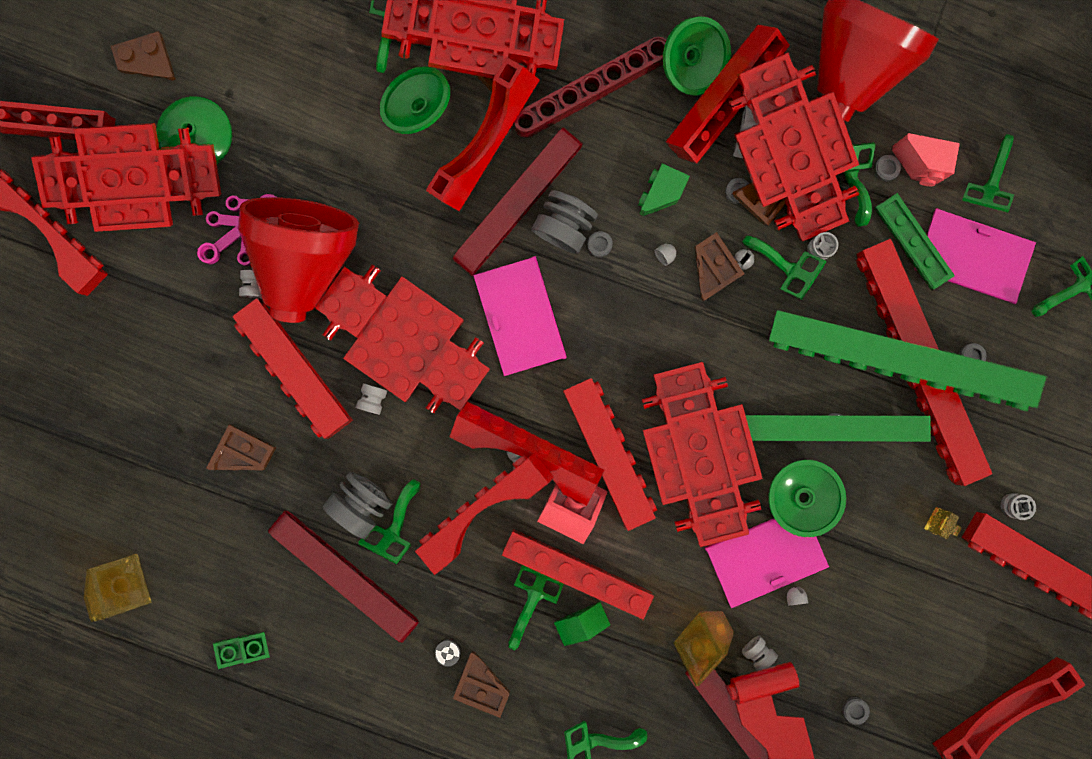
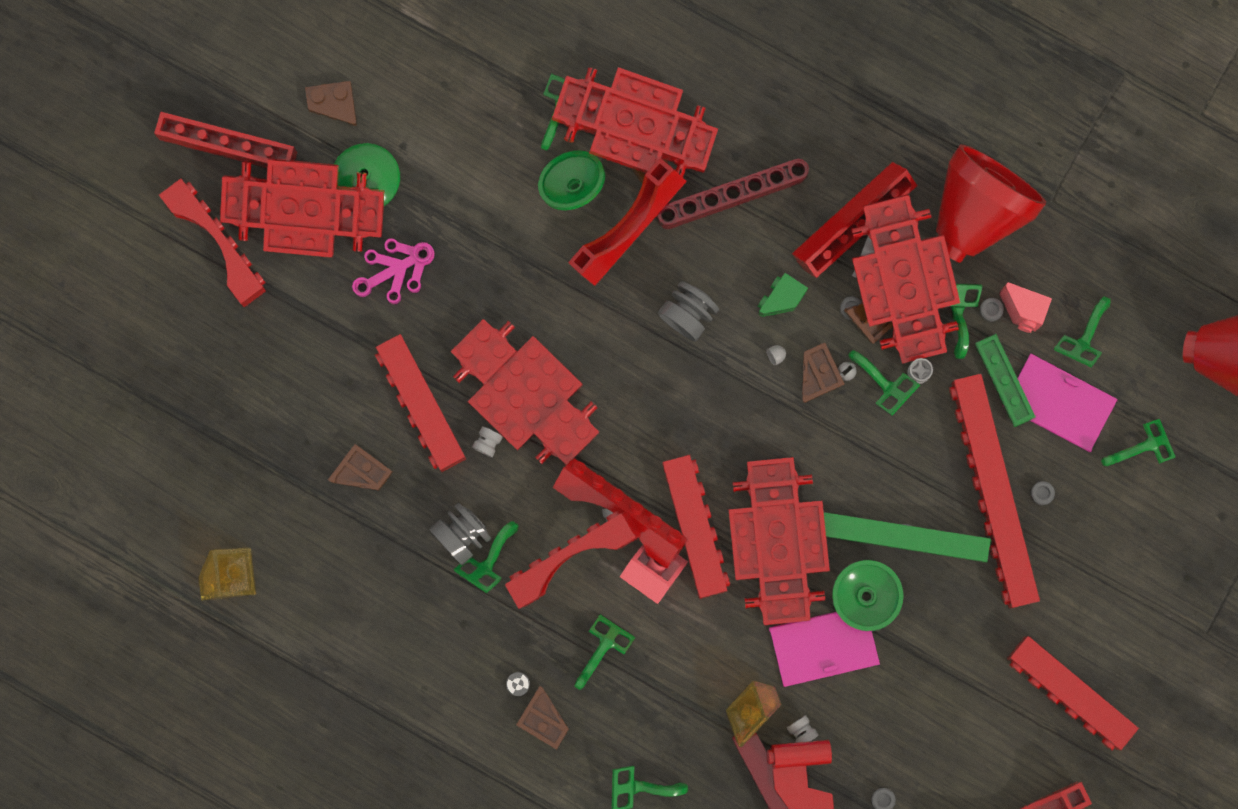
camera: 15 degrees right, 5 degrees down
green slope [213,632,270,669] -> none
red cone [238,197,359,323] -> none
light grey wheel [239,270,262,298] -> none
dark red beam [268,510,419,643] -> none
dark red beam [452,127,583,276] -> none
dark pink container [474,256,567,376] -> none
red brick [502,529,654,620] -> none
green slope [554,601,610,646] -> none
dark grey tile [587,231,613,258] -> none
green dish [663,16,731,95] -> none
green brick [769,310,1046,411] -> none
light grey hinge [787,587,808,606] -> none
clear yellow tile [924,507,961,539] -> none
light grey wheel [1001,493,1036,520] -> none

